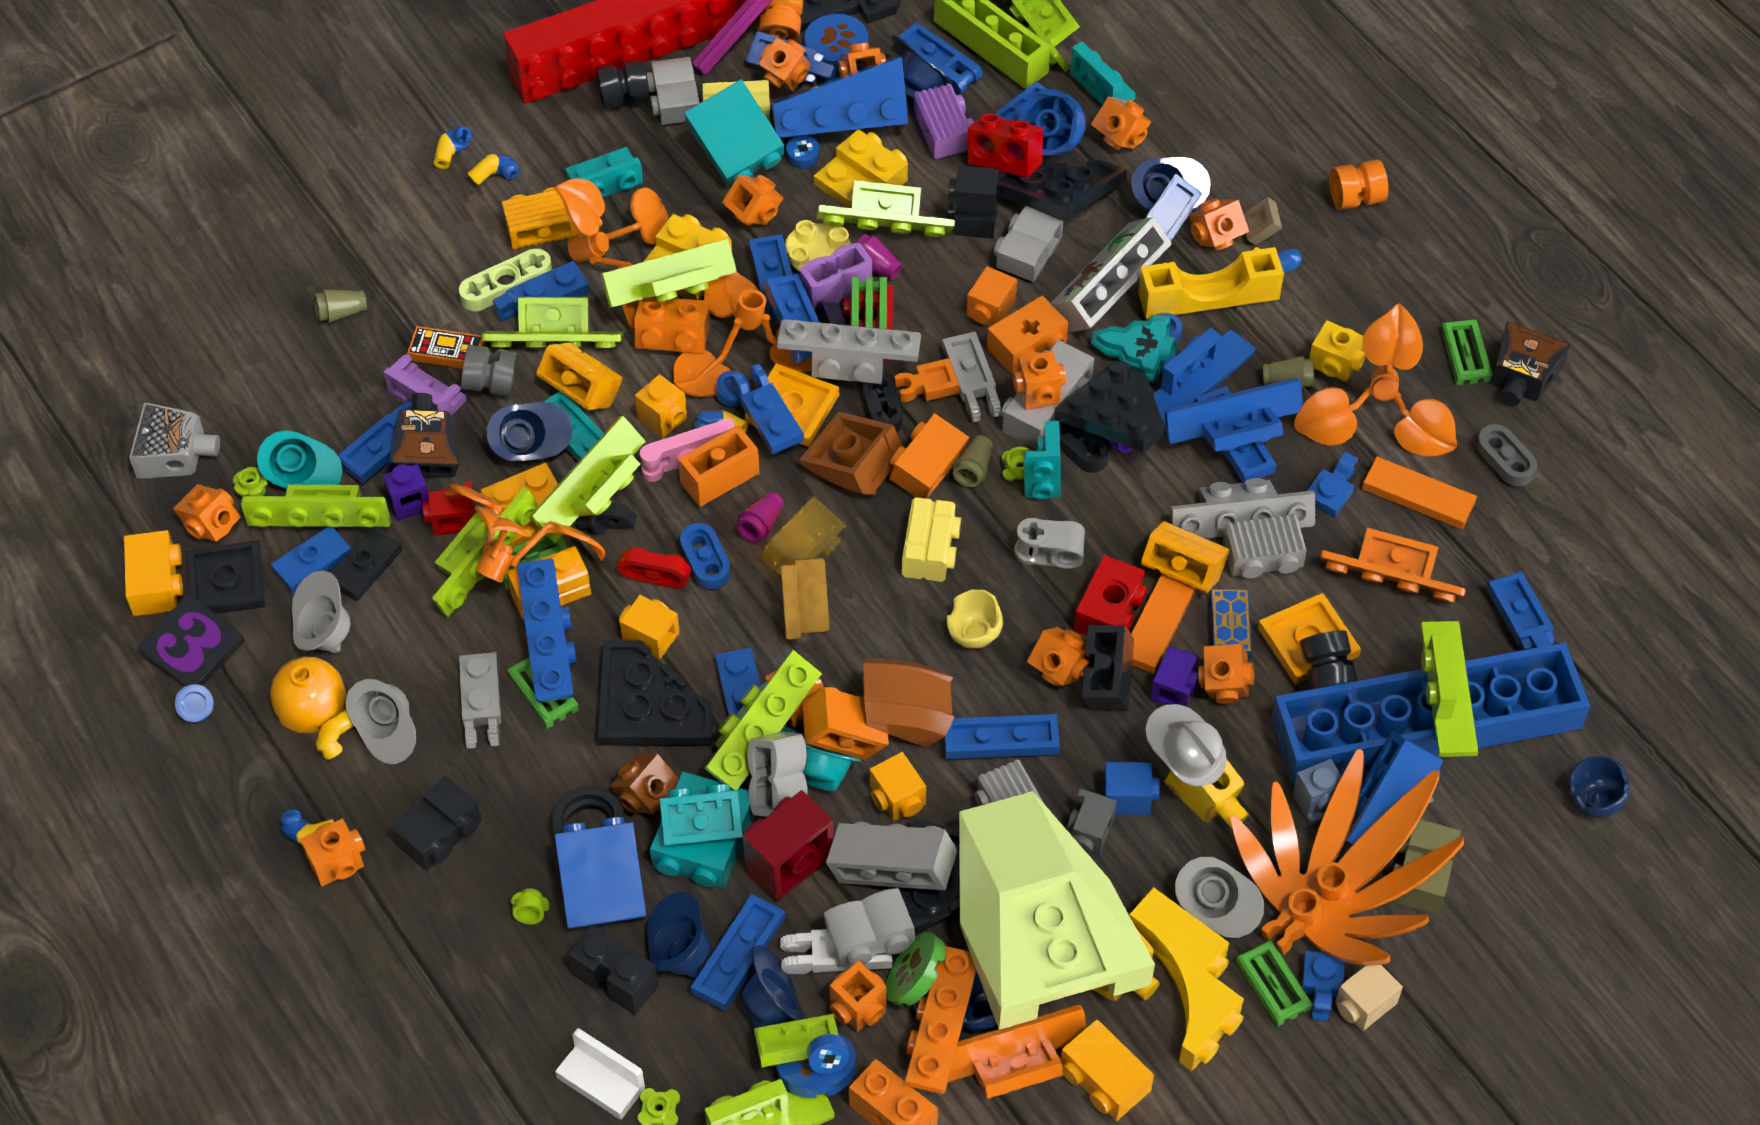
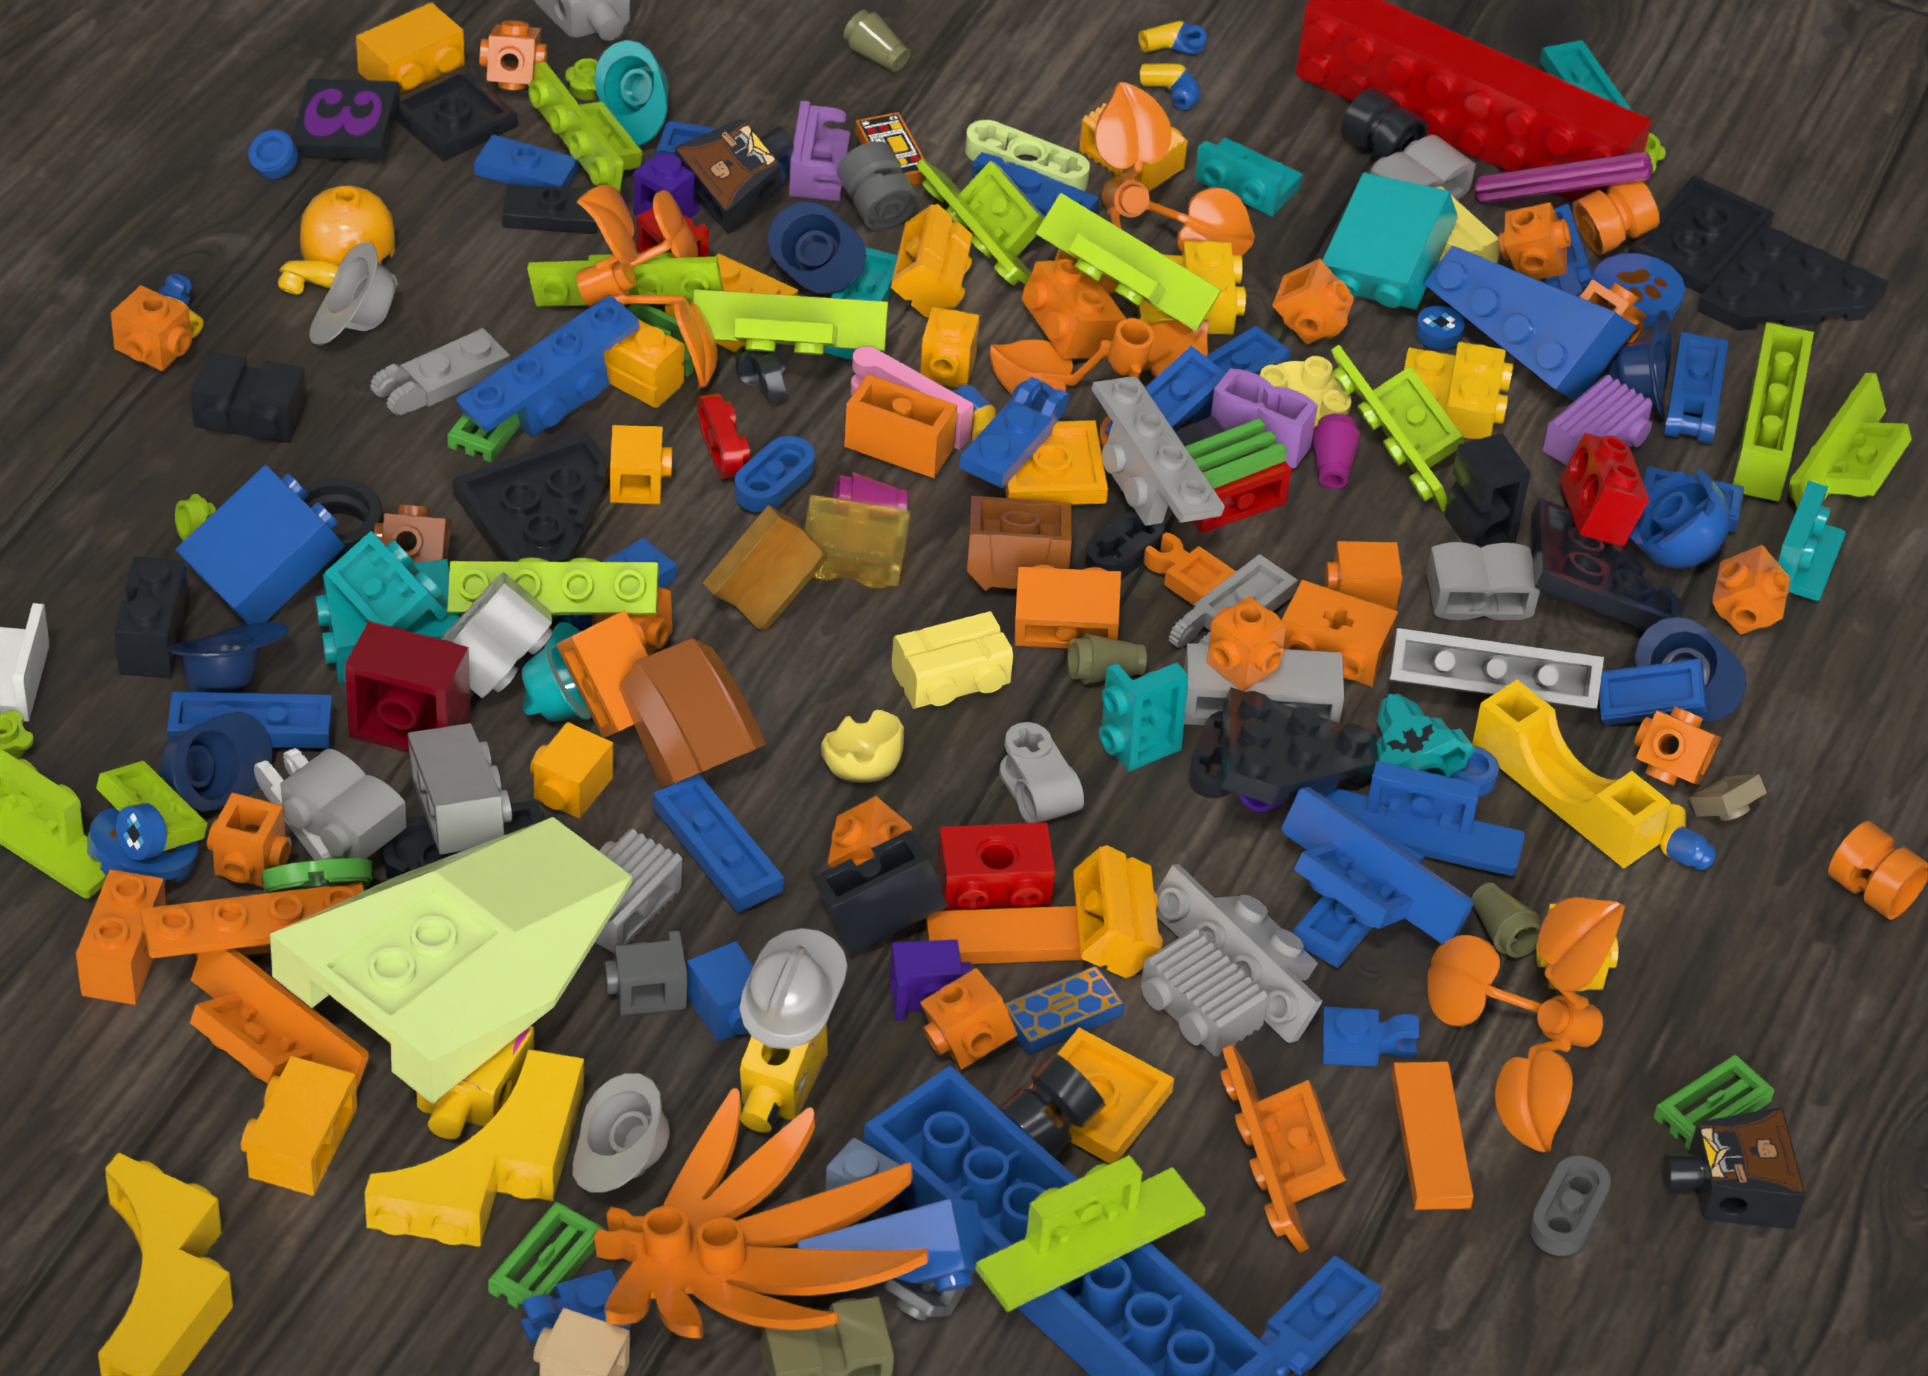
camera: 55 degrees right, 10 degrees down
light grey piece [292,570,351,653] -> none

